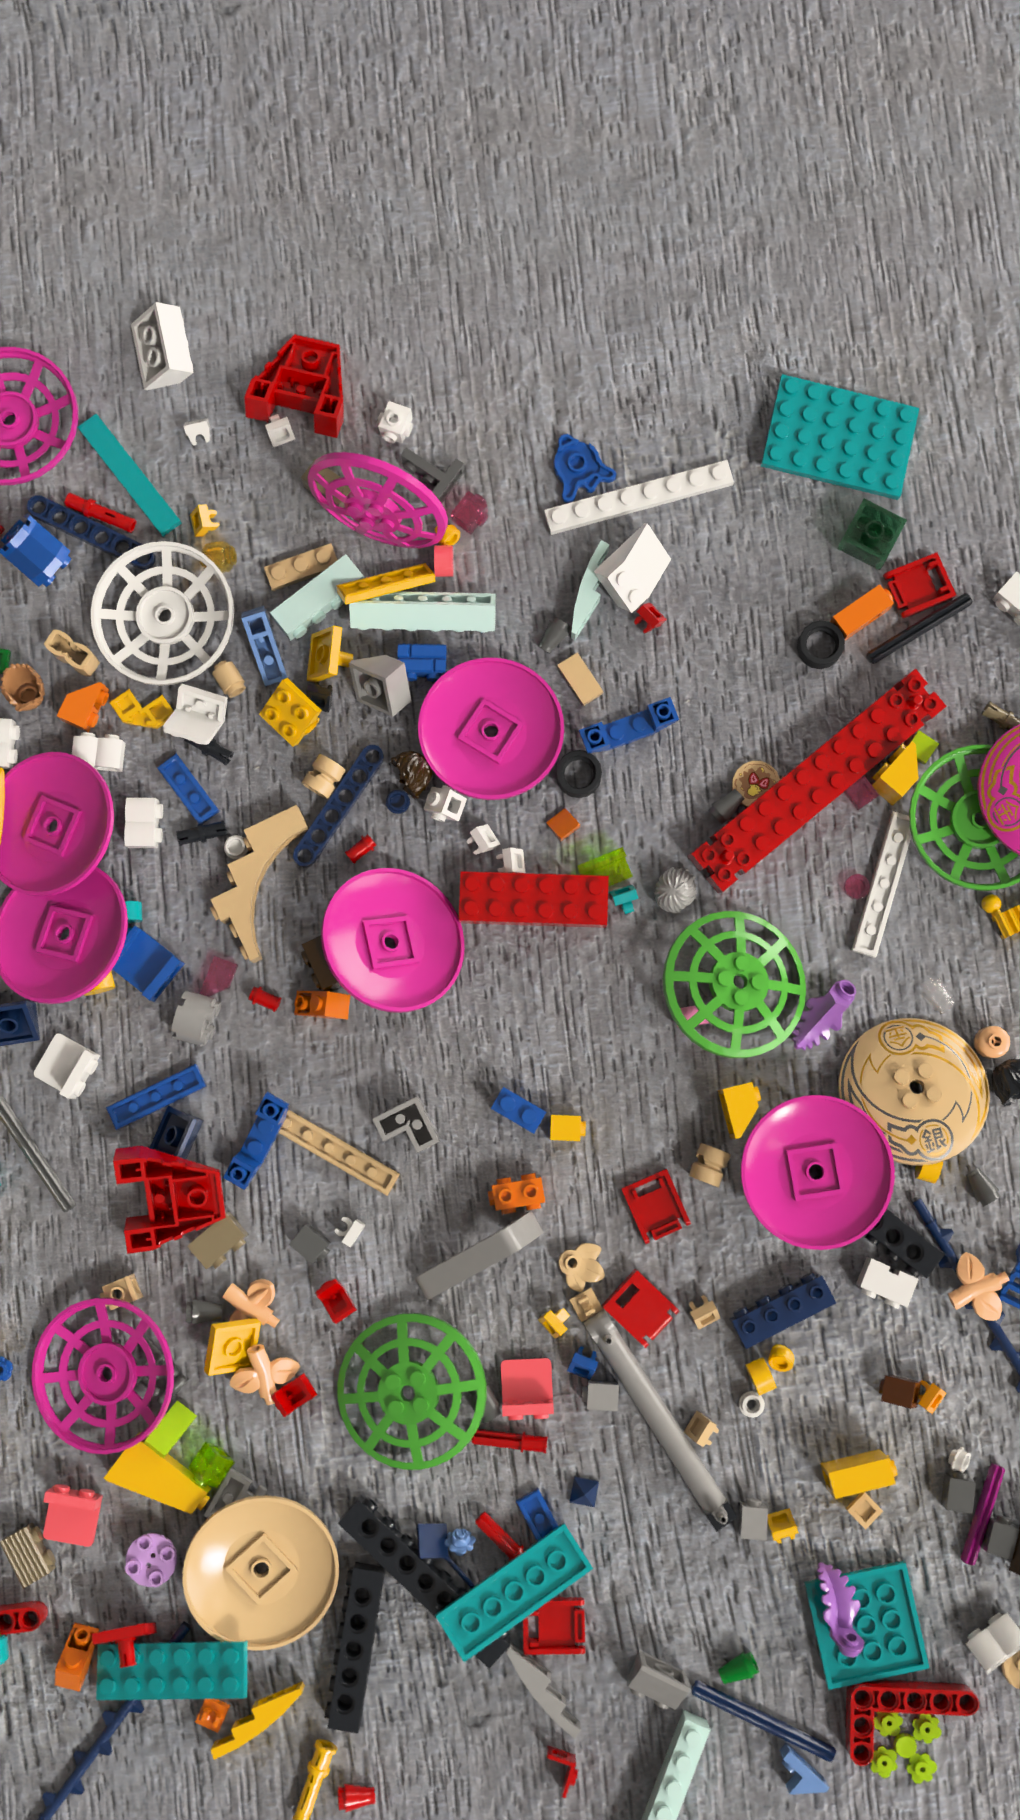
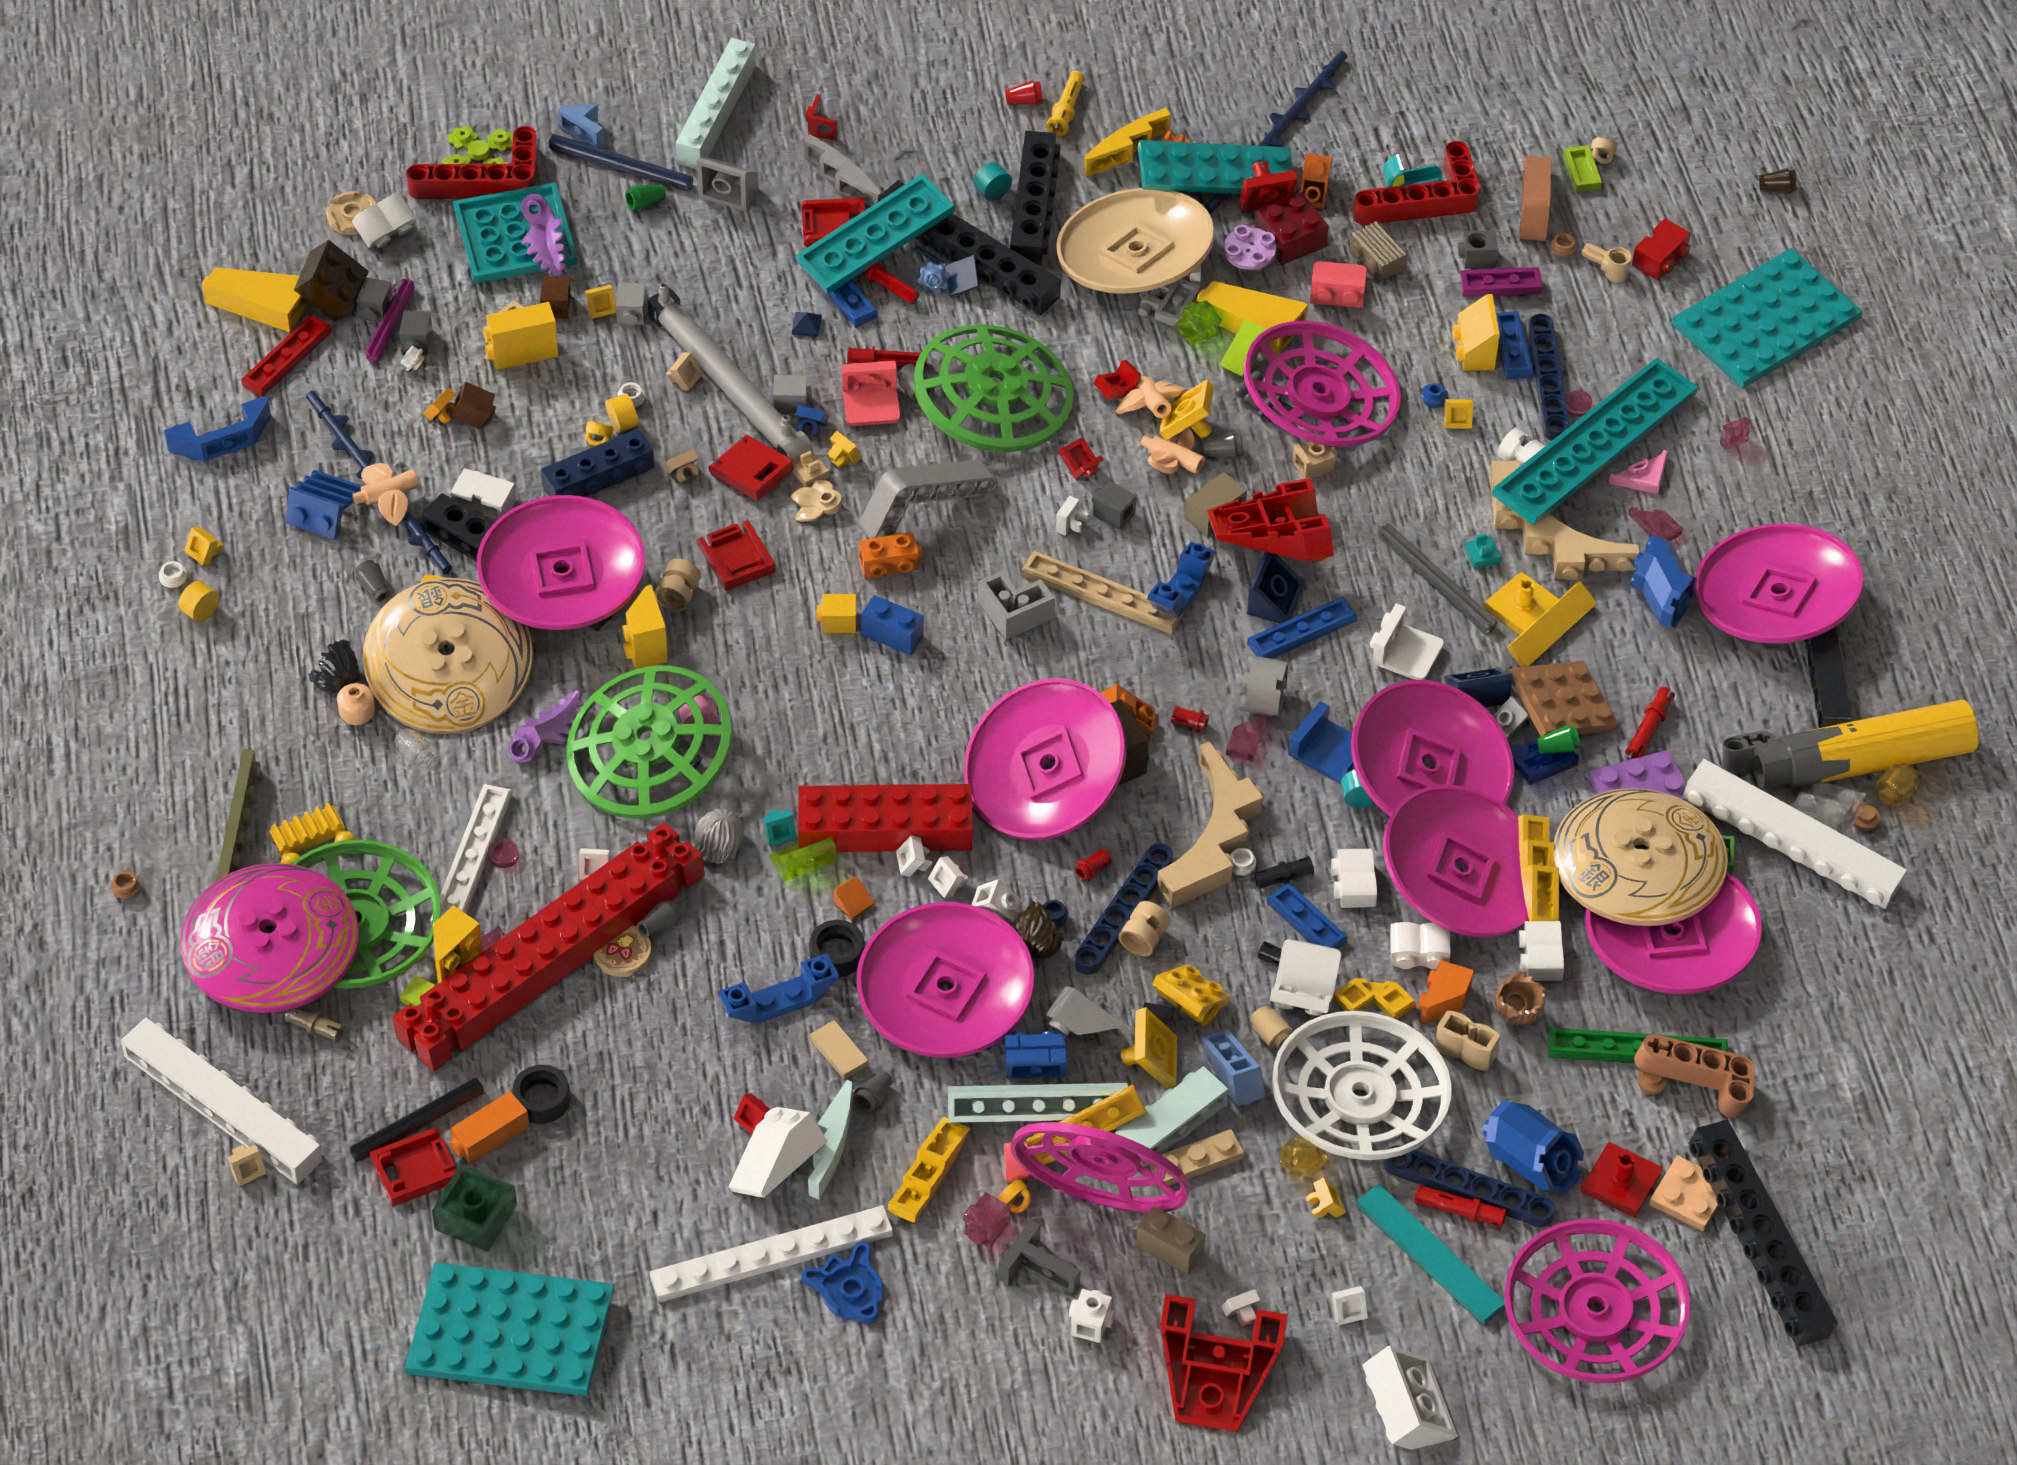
camera: 170 degrees right, 30 degrees down
none -> reddish brown brick [540,276,571,319]
none -> white tile [579,848,609,880]
none -> yellow slope [887,1117,970,1223]
none -> teal piece [973,162,1012,201]
none -> dark red brick [1255,192,1329,265]

